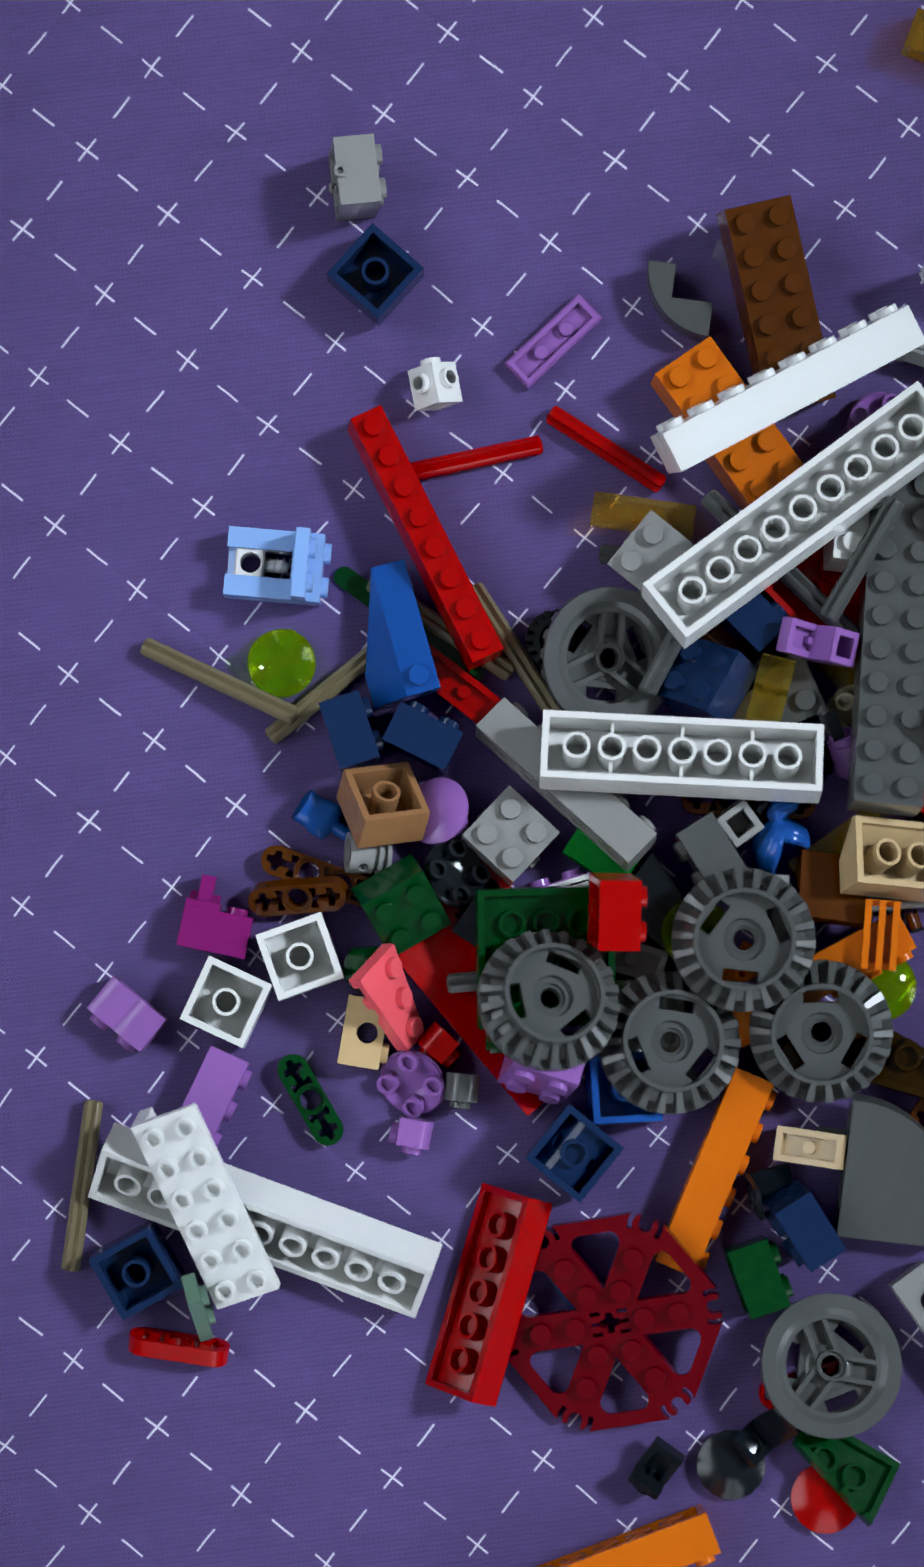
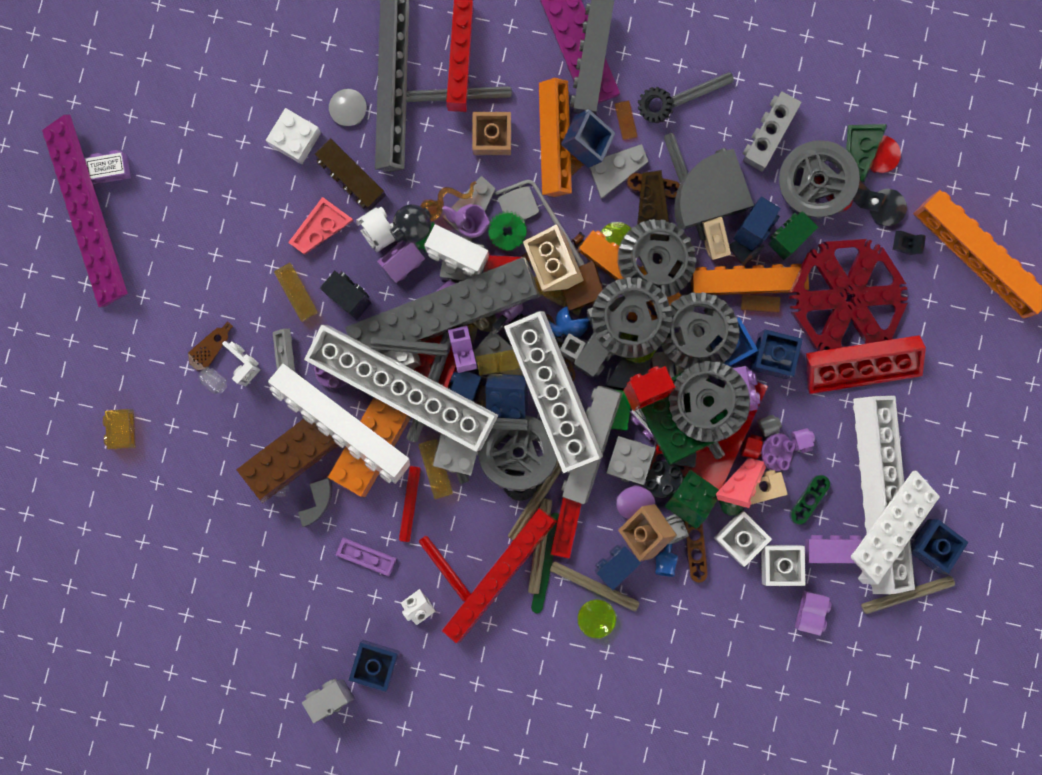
camera: 110 degrees left, 0 degrees up
red beam [128,1327,230,1367] -> none
dark tan axle [140,638,298,724] -> none
magenta hinge [176,874,255,960] -> none
sand green plate [181,1273,217,1342] -> none
light blue brick [223,526,332,606] -> none
reddish brown beam [248,876,349,917] -> none
blue wedge [365,559,441,710] -> none
dark blue piece [382,700,463,775] -> none
orange tile [860,899,901,971] -> none
none -> clear orange piece [741,294,780,313]

